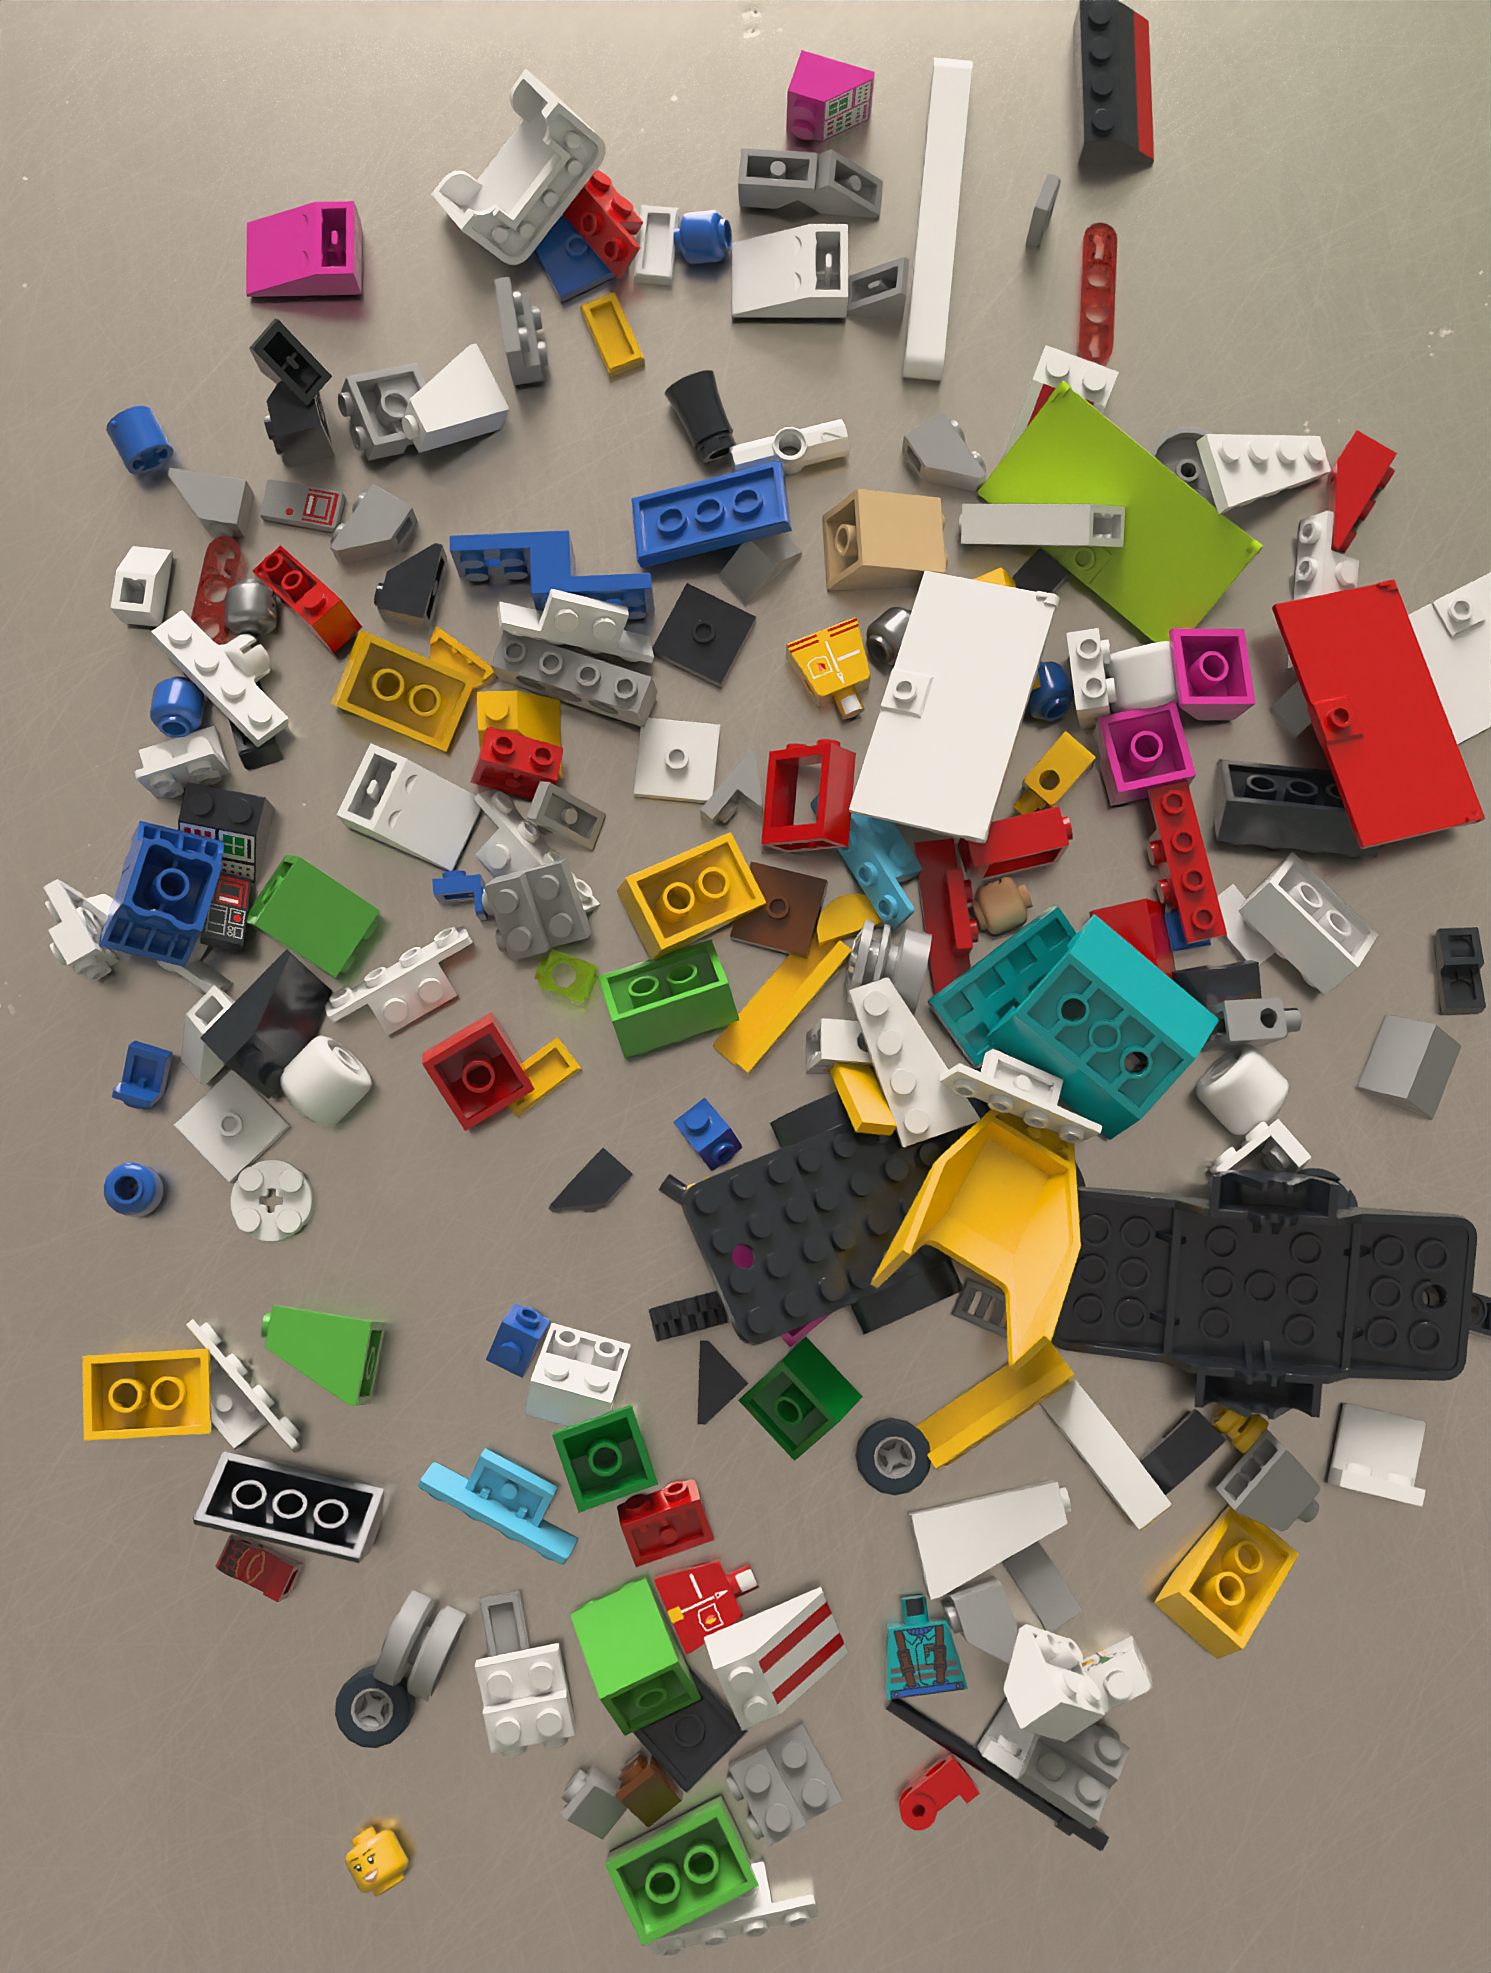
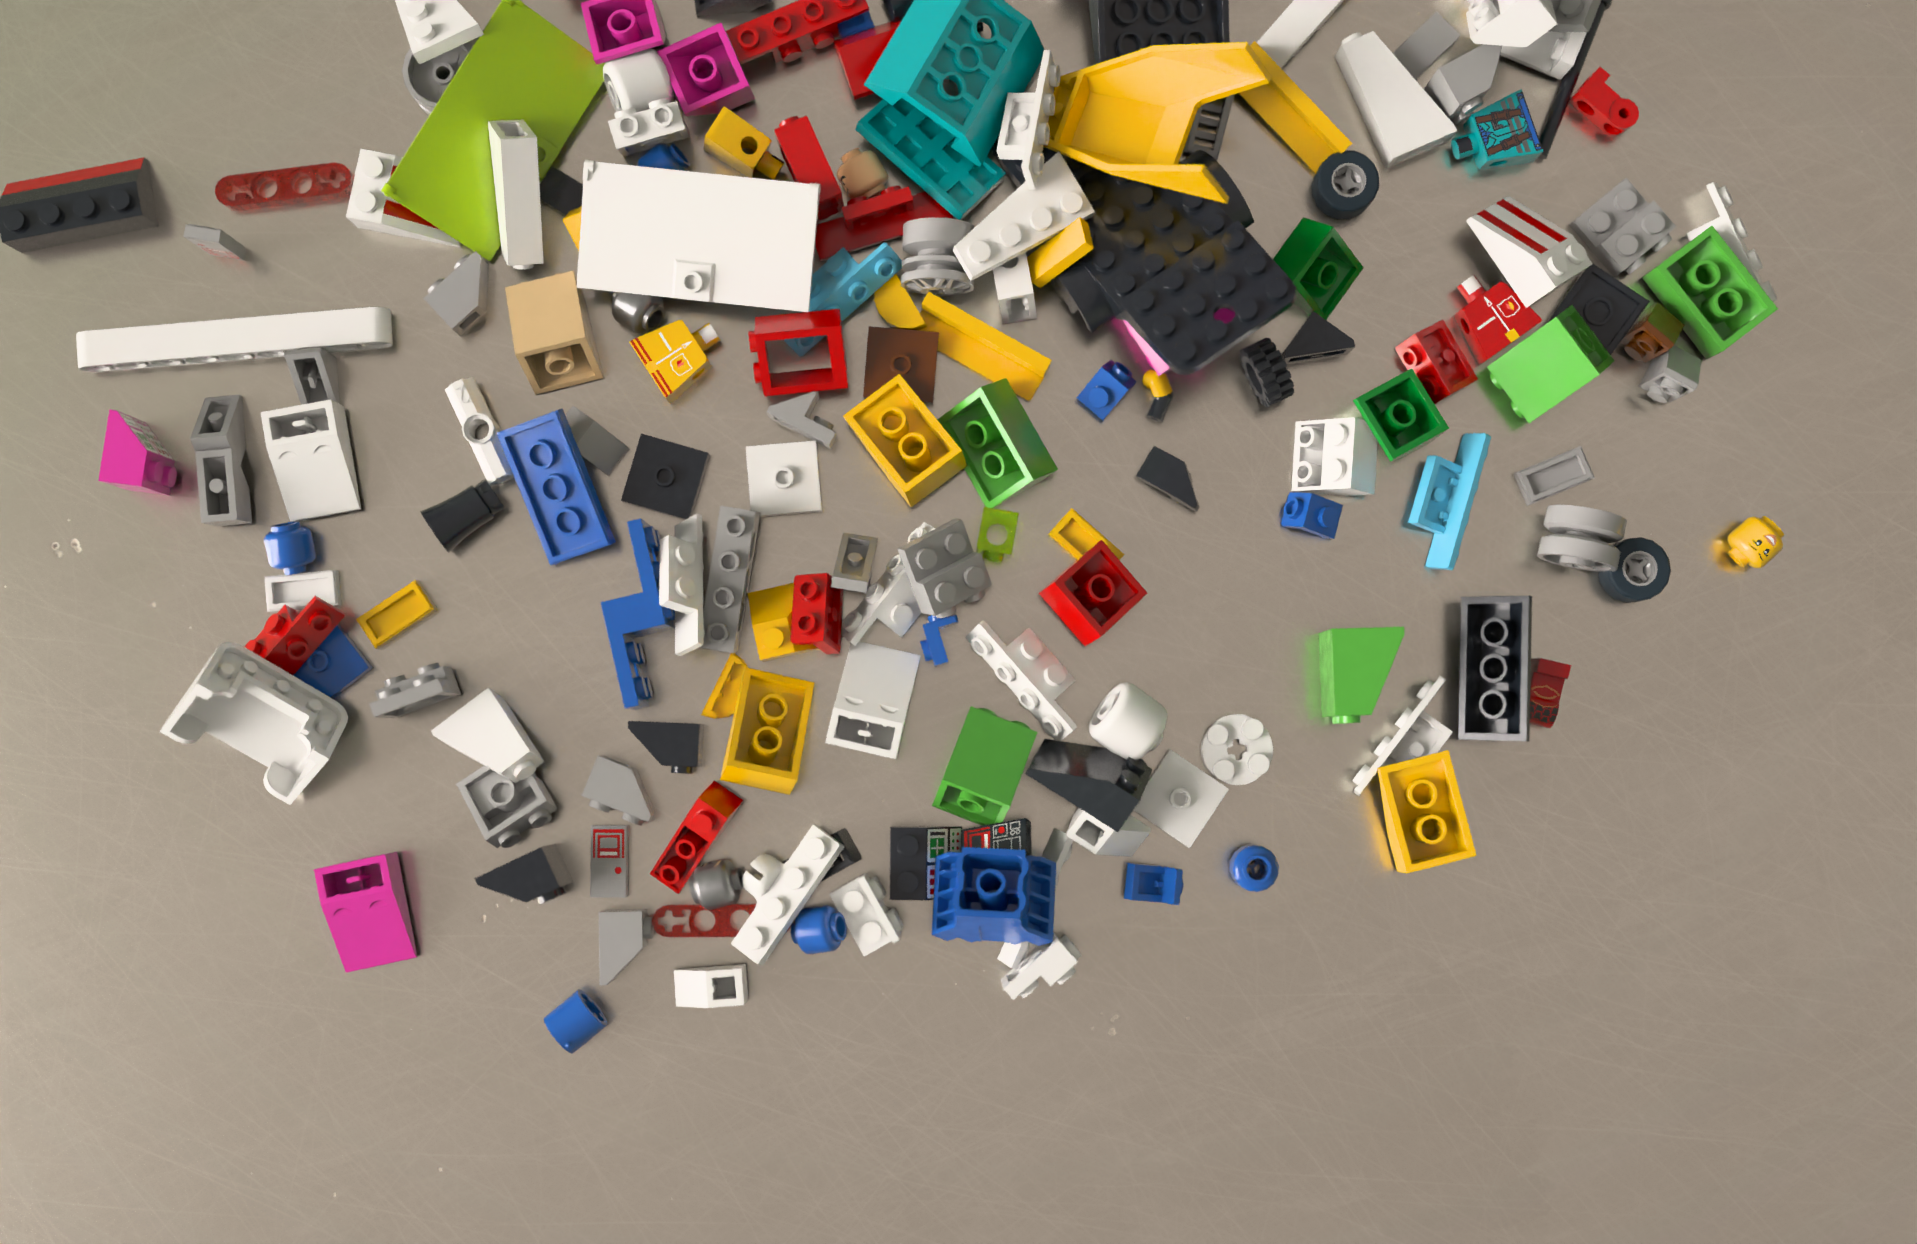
camera: 105 degrees left, 5 degrees up
black slope [249,318,332,406] -> none
white plate [475,1643,575,1757] -> none

